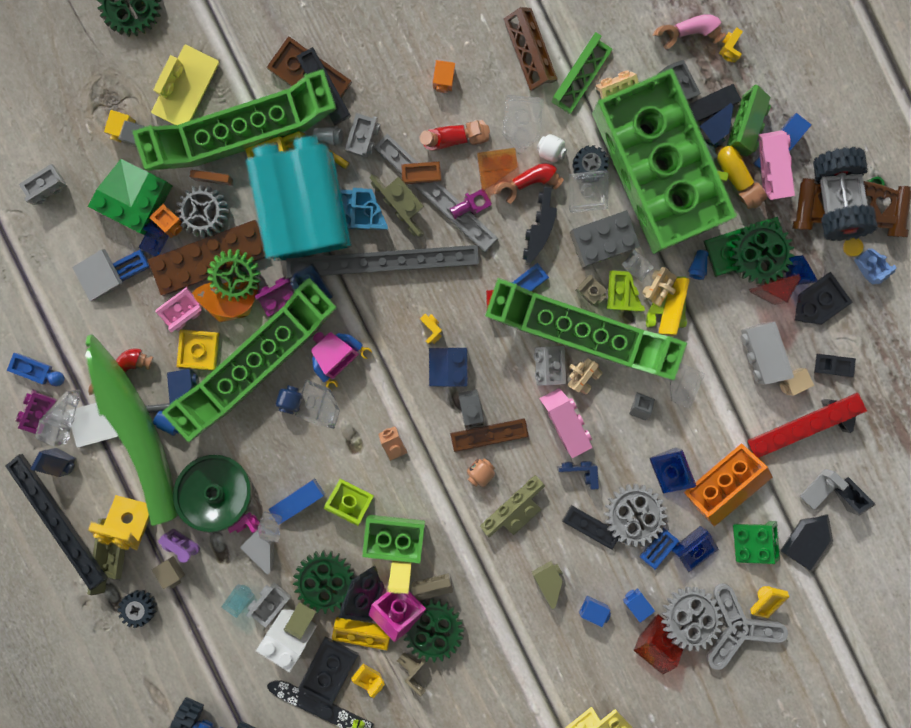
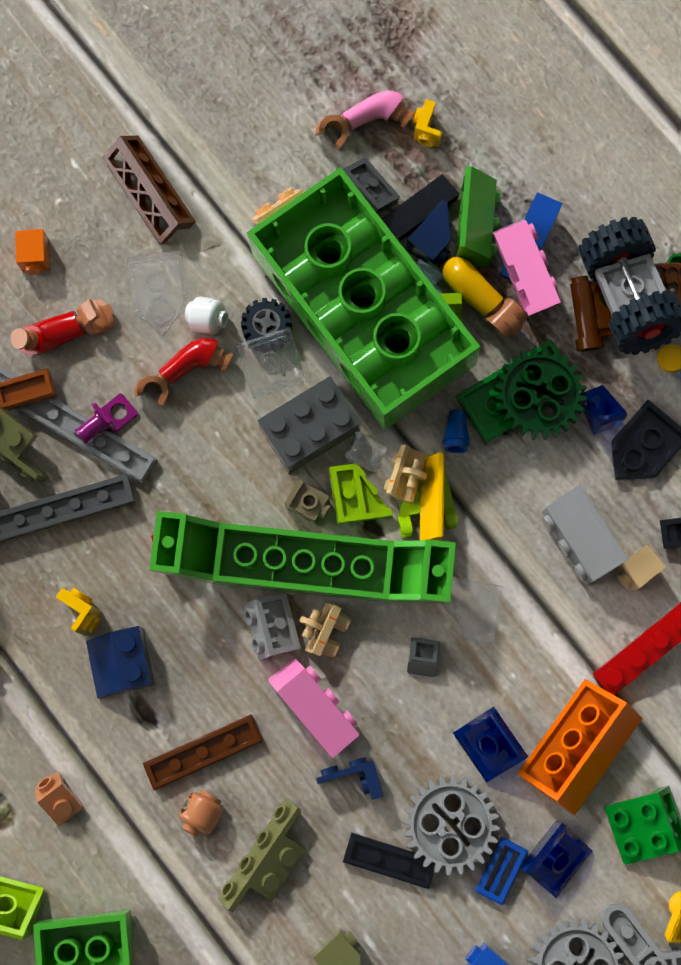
camera: 15 degrees left, 10 degrees down
dark grey torso [459,389,484,428] -> none
clear orange wing [477,148,518,191] -> none
blue tile [512,263,549,291] -> none
black slope [523,187,557,265] -> none
bright green fence [552,32,612,114] -> none
clear red slope [749,274,800,305] -> none

